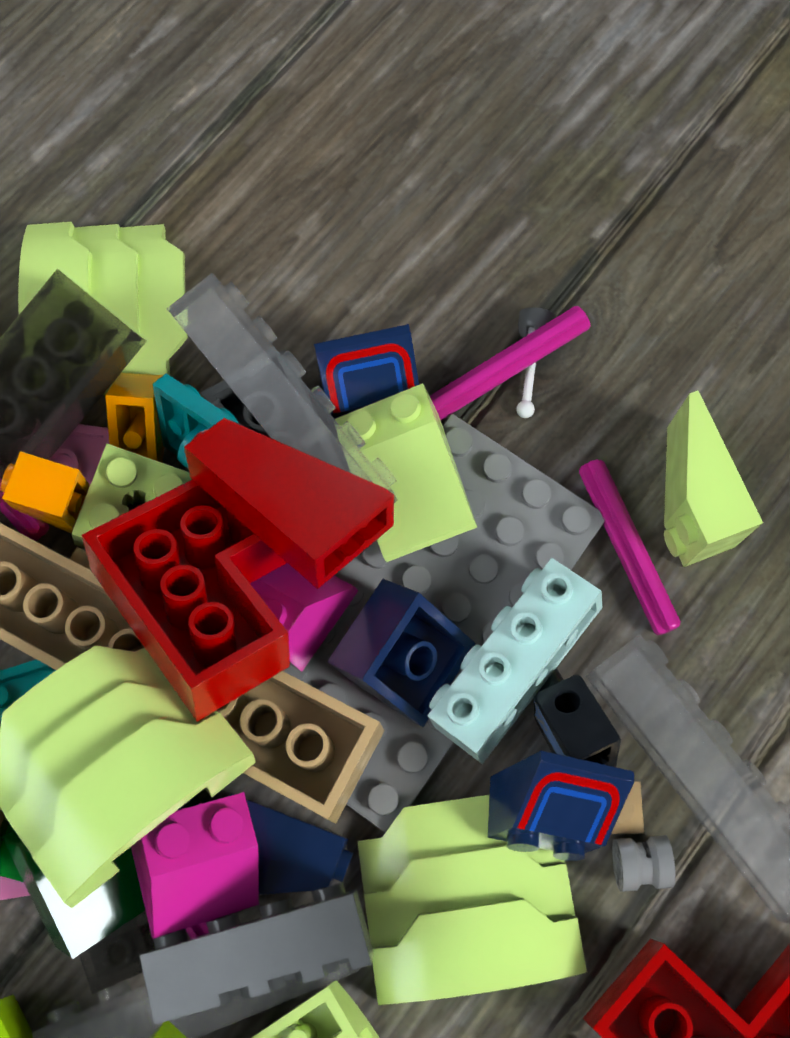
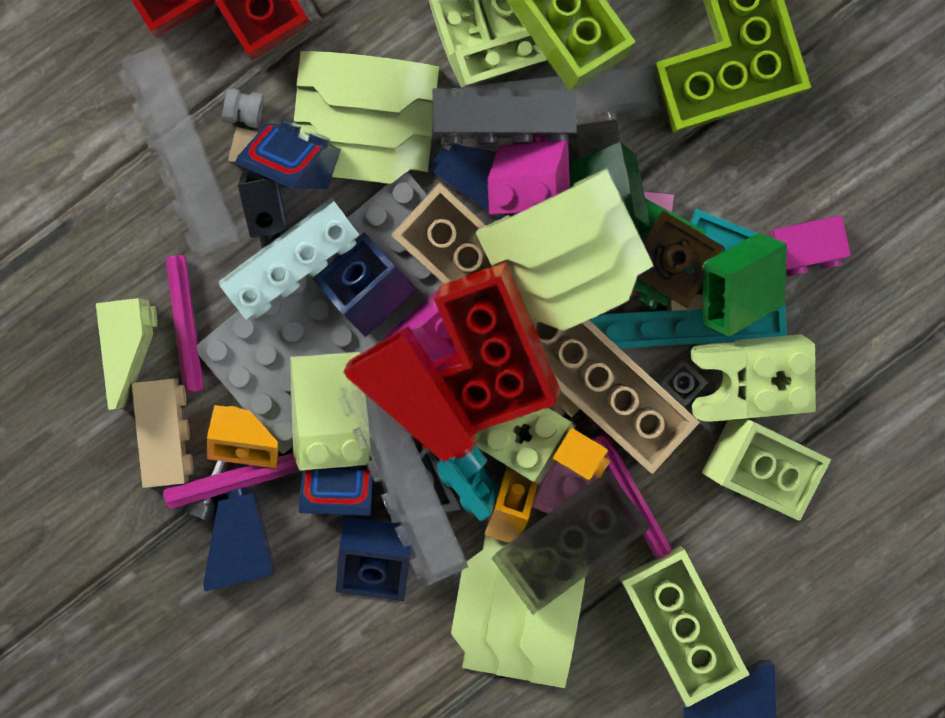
camera: 165 degrees left, 15 degrees up
none -> tan brick [132,378,194,488]
none -> dark blue slope [203,488,276,592]
none -> light orange slope [207,405,278,469]
none -> dark blue slope [336,516,414,601]

